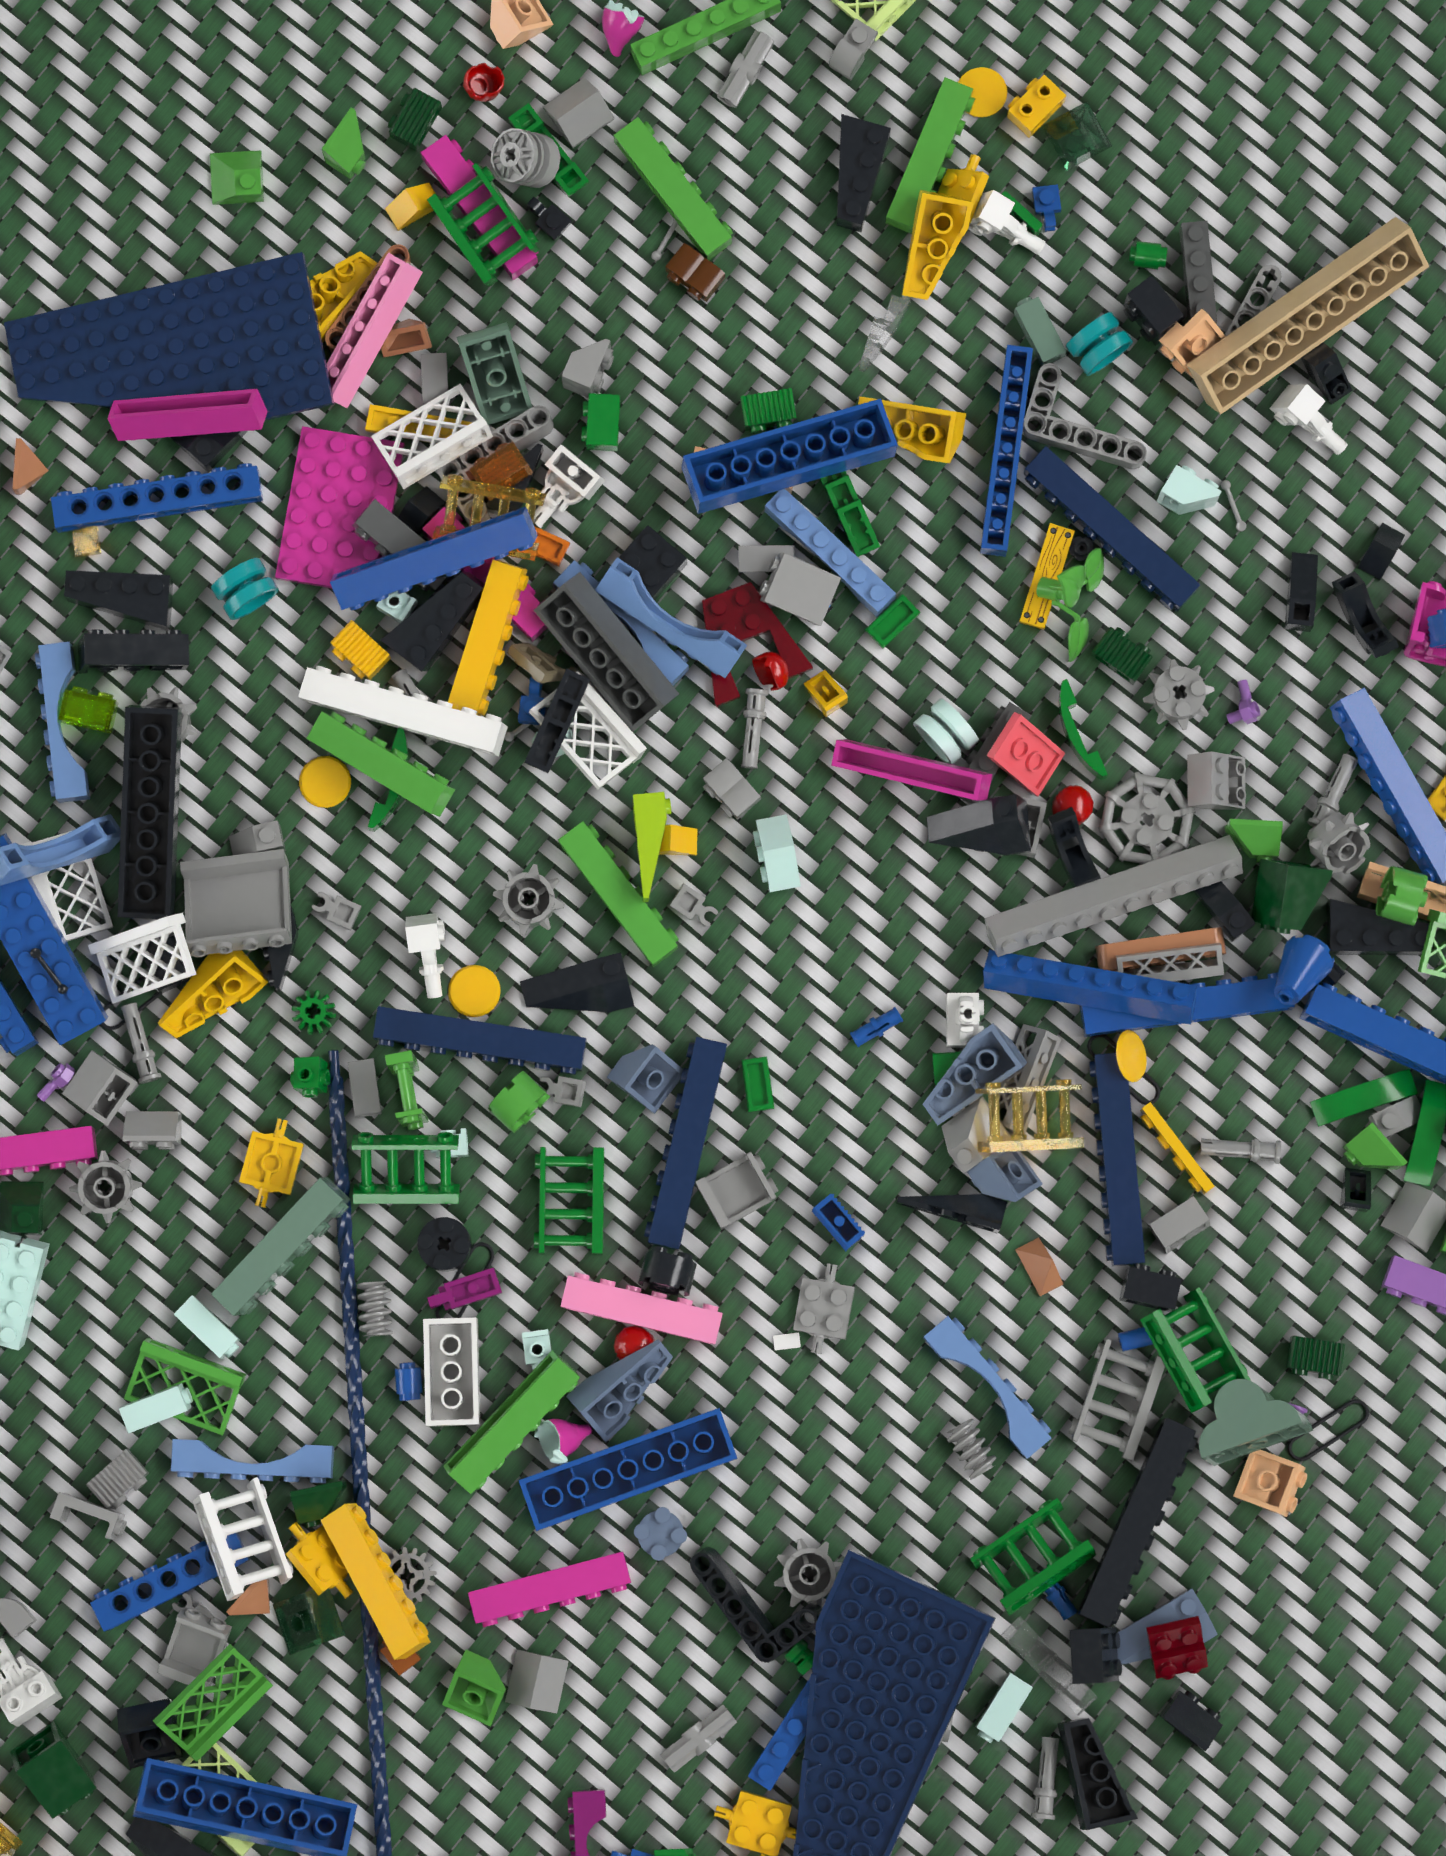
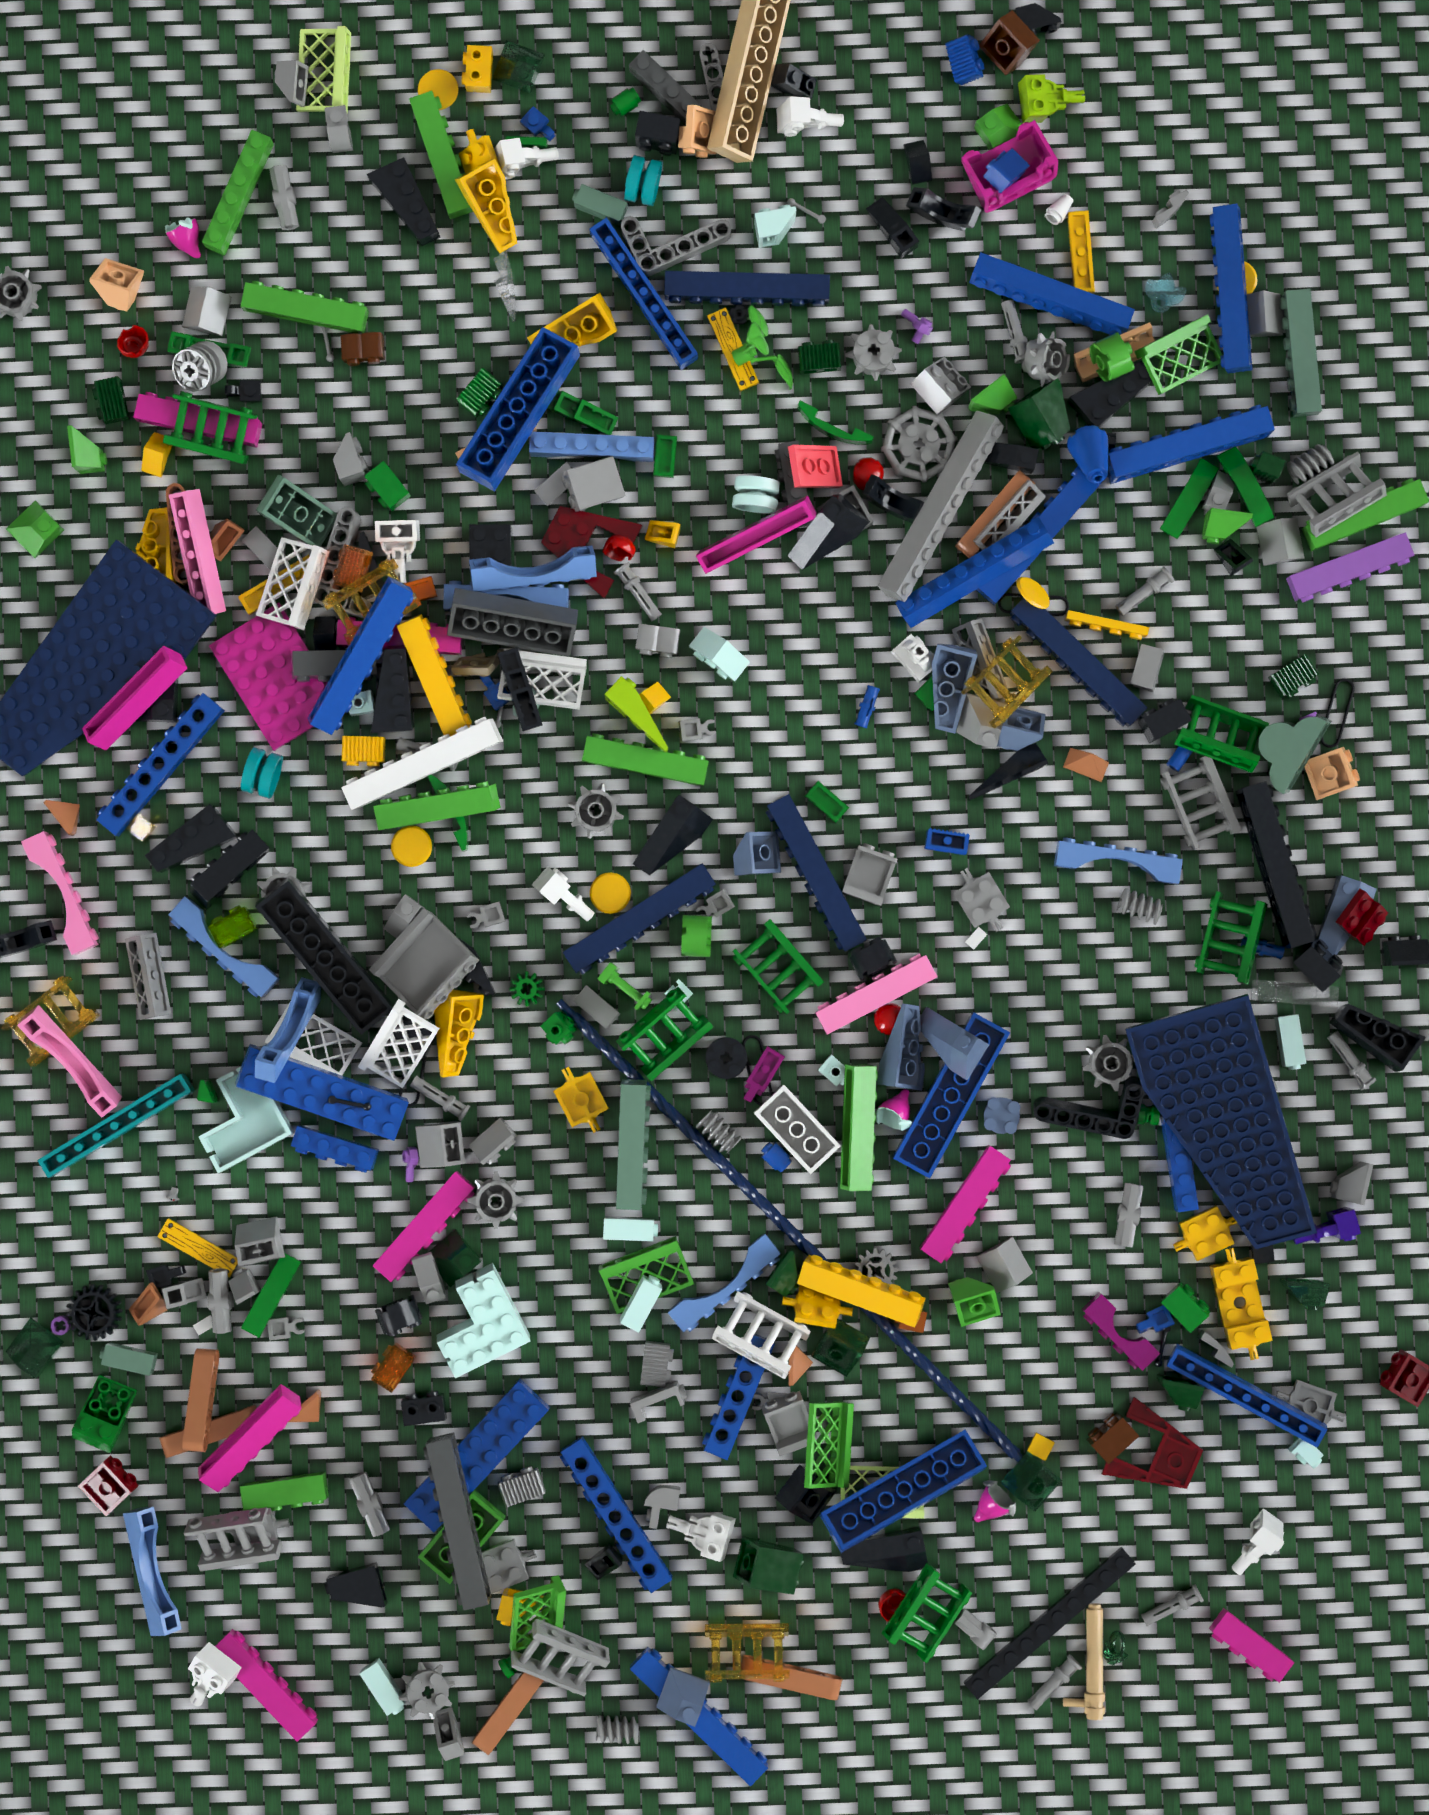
camera: 40 degrees left, 5 degrees up
none -> sand blue wedge [920,1007,989,1080]

